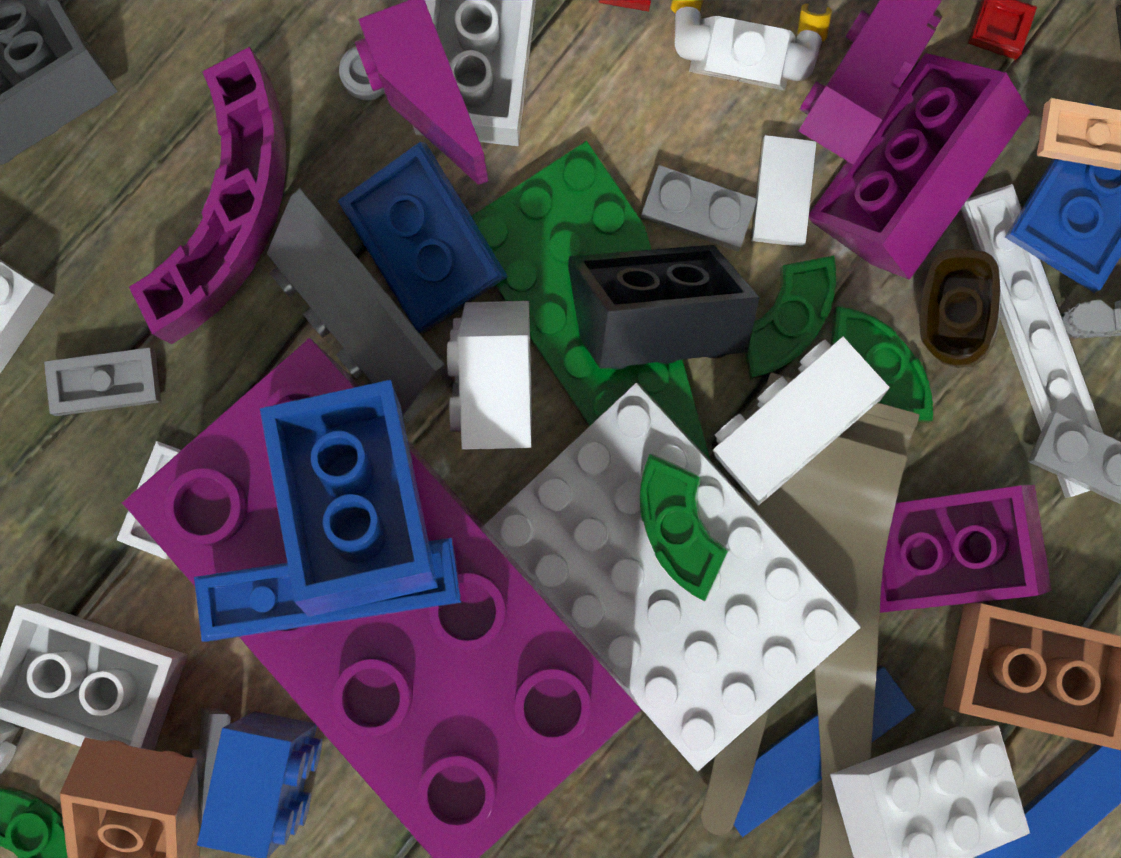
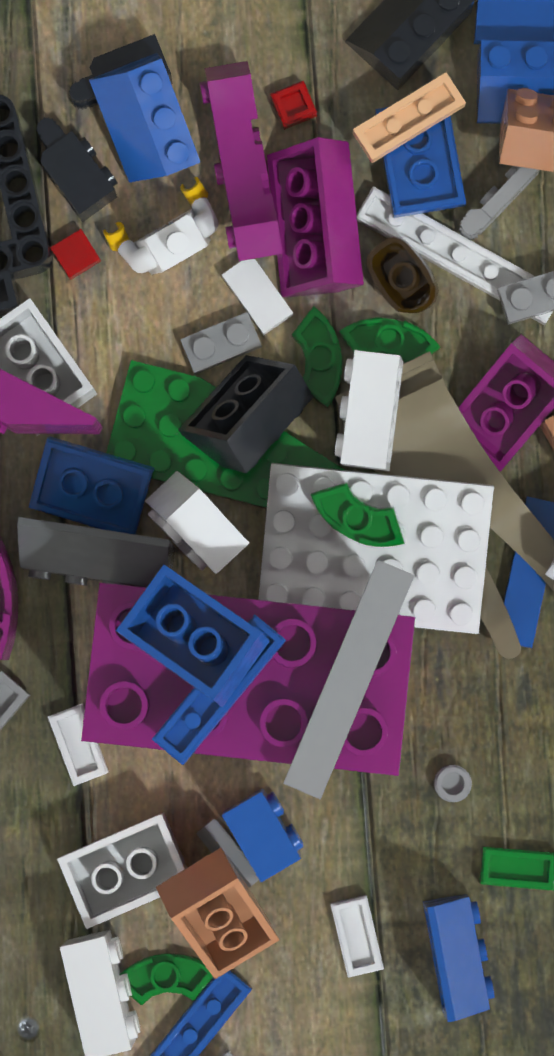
camera: 35 degrees left, 0 degrees up
none -> light grey tile [283,560,415,800]

